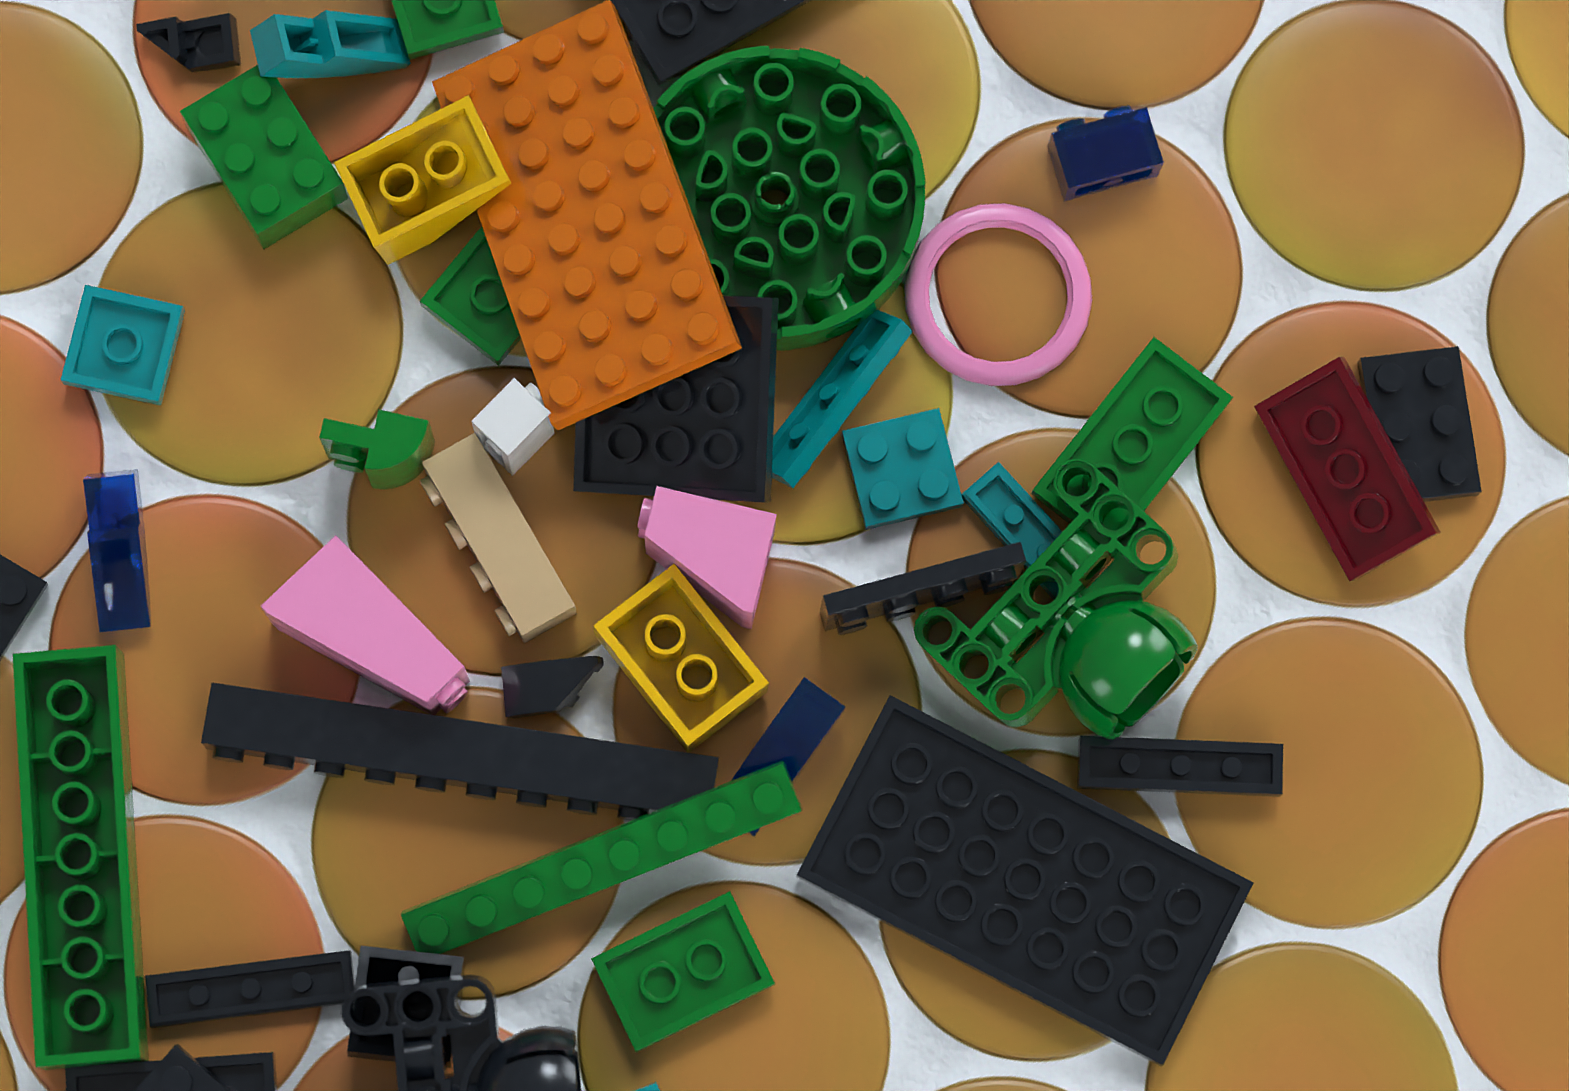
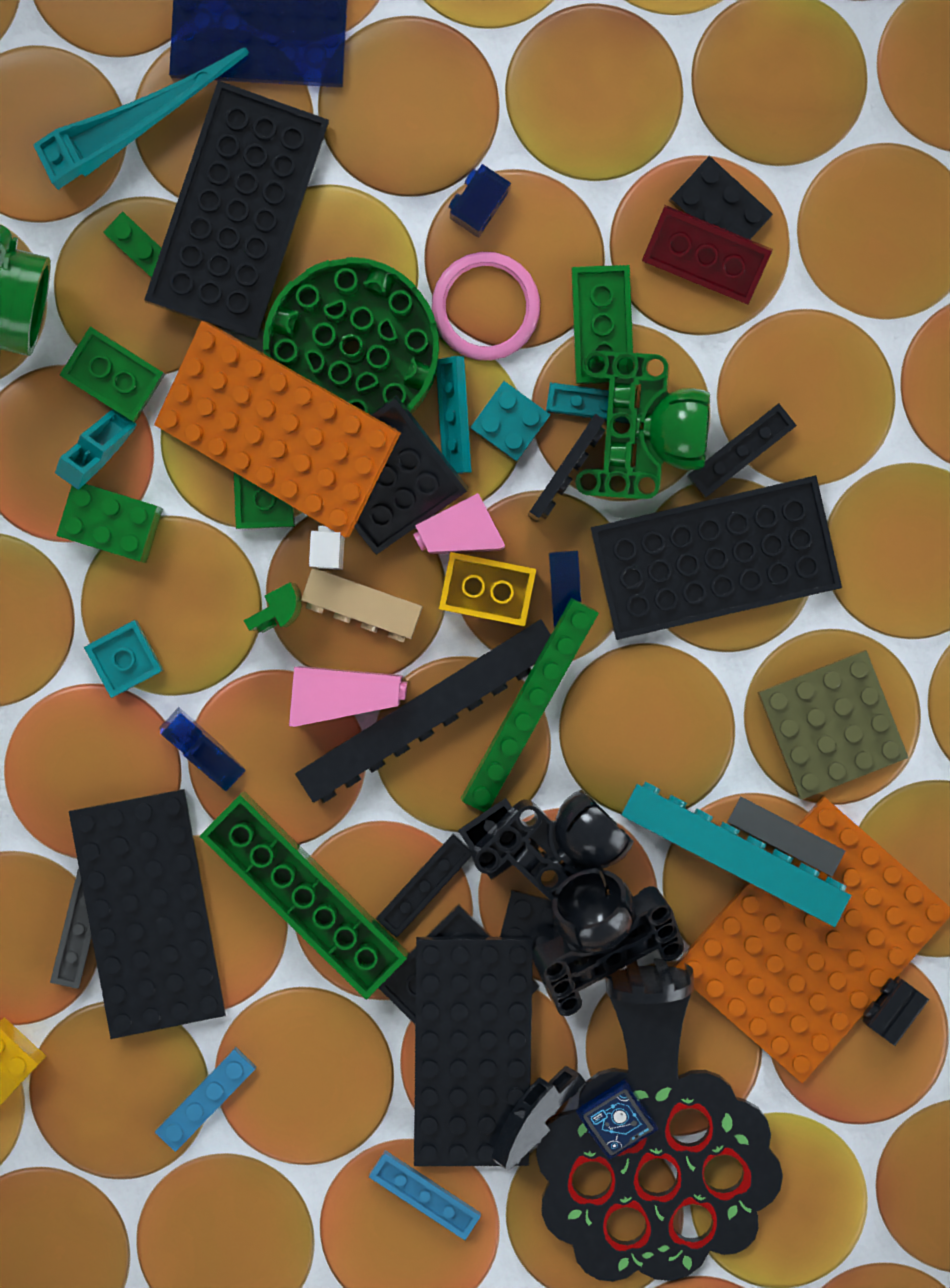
camera: 35 degrees left, 10 degrees up
black slope [136,13,241,72] -> none
yellow slope [334,95,511,265] -> none
black slope [501,656,604,719] -> none
green plate [591,891,775,1053] -> none

